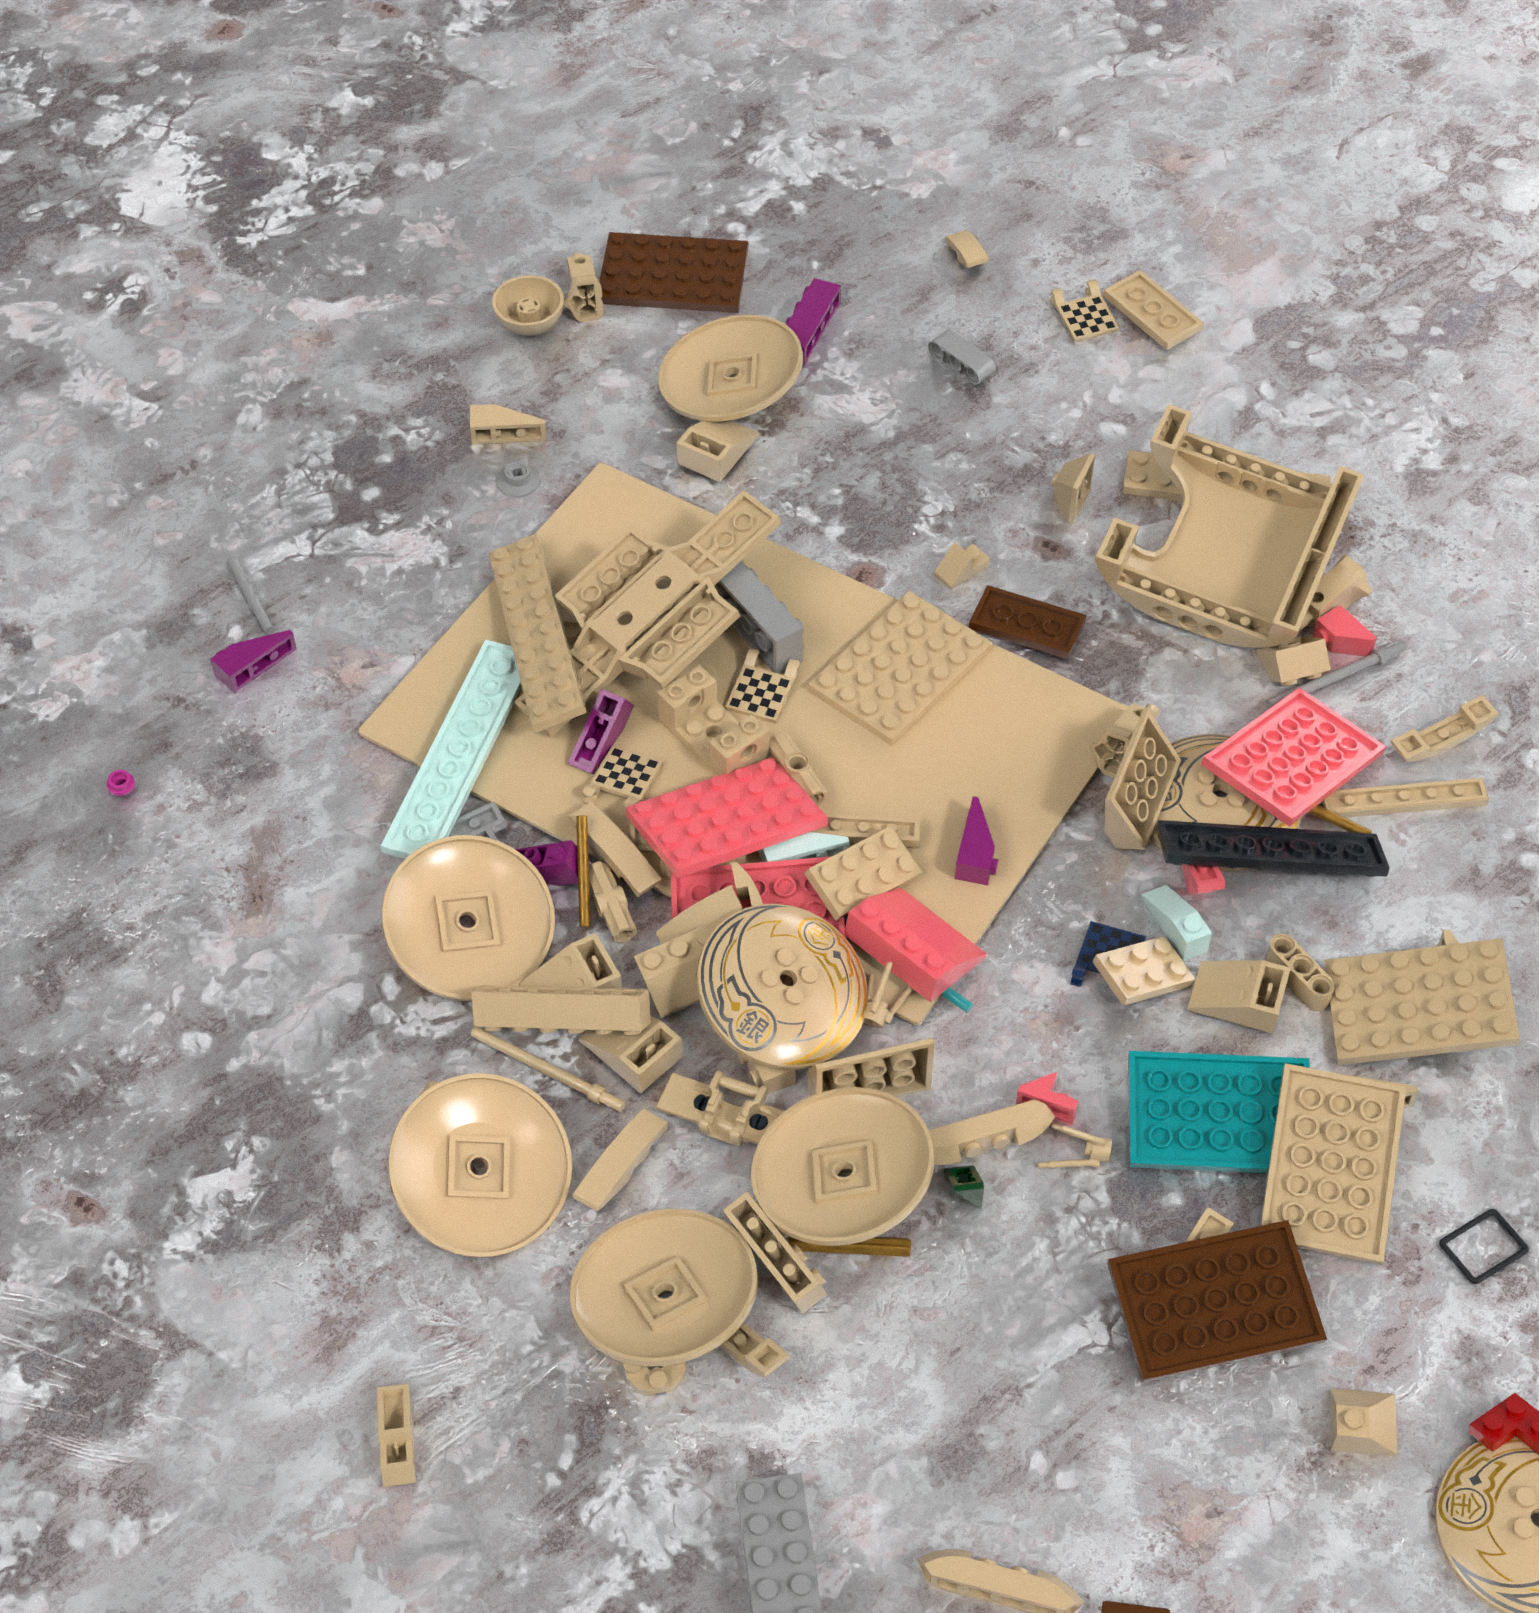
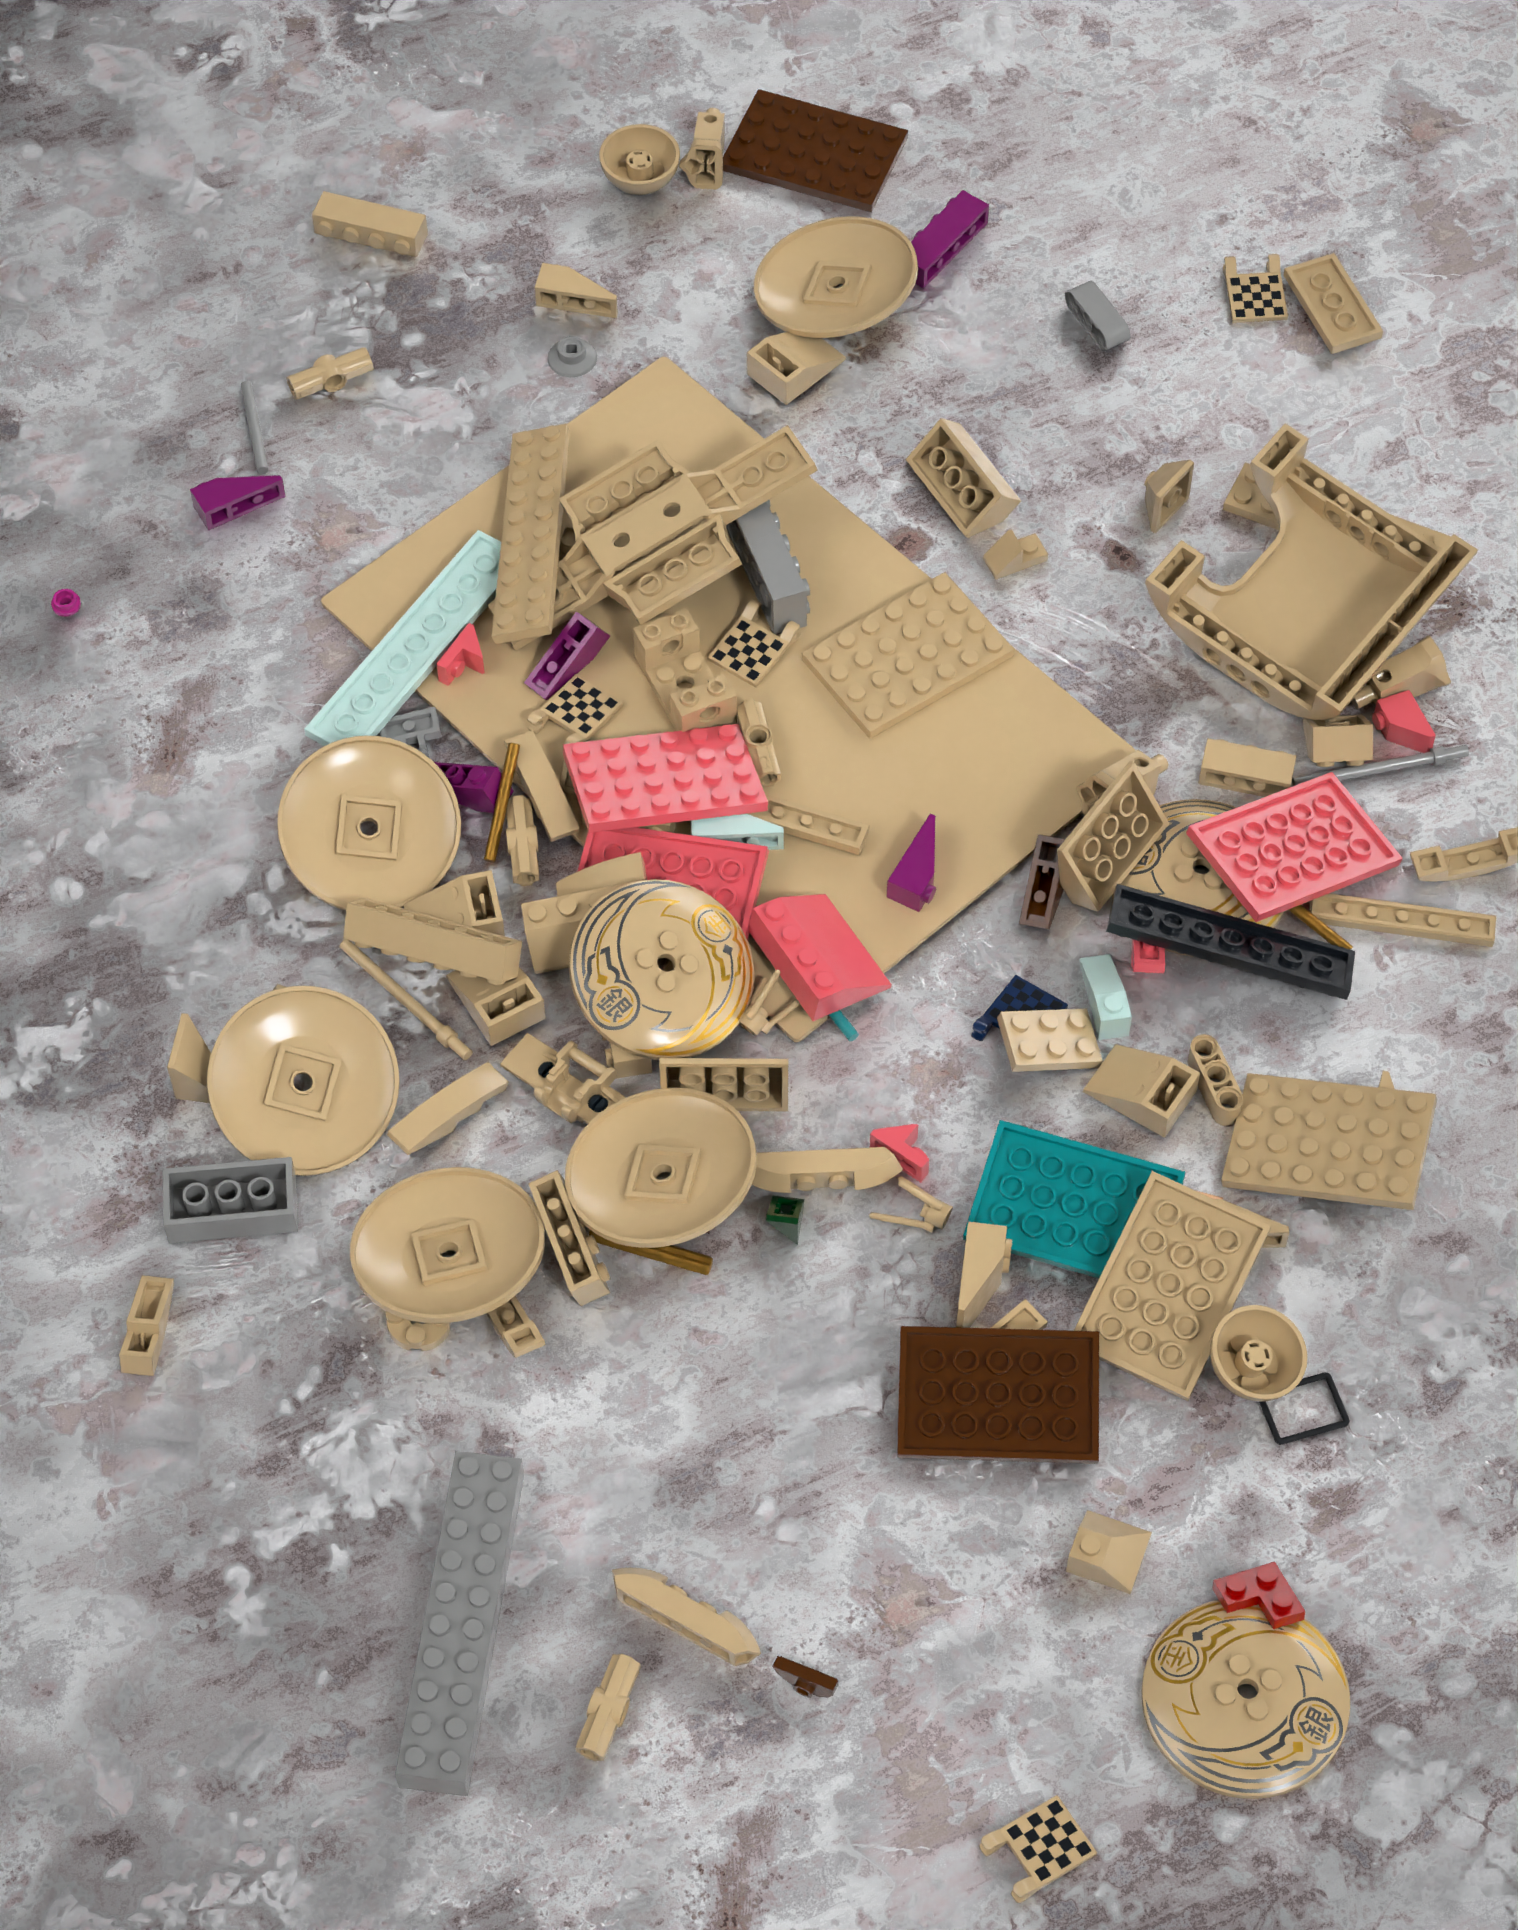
camera: 15 degrees right, 5 degrees up
tan slope [731,862,763,906] -> none
tan plate [804,826,922,921] -> none
tan slope [946,230,989,268] -> none
reddish brown plate [969,585,1087,659] -> none
none -> light grey brick [162,1157,298,1244]
none -> tan slope [167,1013,211,1103]
none -> tan piece [286,347,374,399]
none -> tan brick [312,191,428,257]
none -> coral slope [436,623,485,686]
none -> tan slope [905,418,1021,538]
none -> tan slope [956,1222,1012,1328]
none -> reddish brown slope [1019,834,1065,930]
none -> tan brick [1198,738,1297,797]
none -> tan piece [1210,1305,1307,1402]

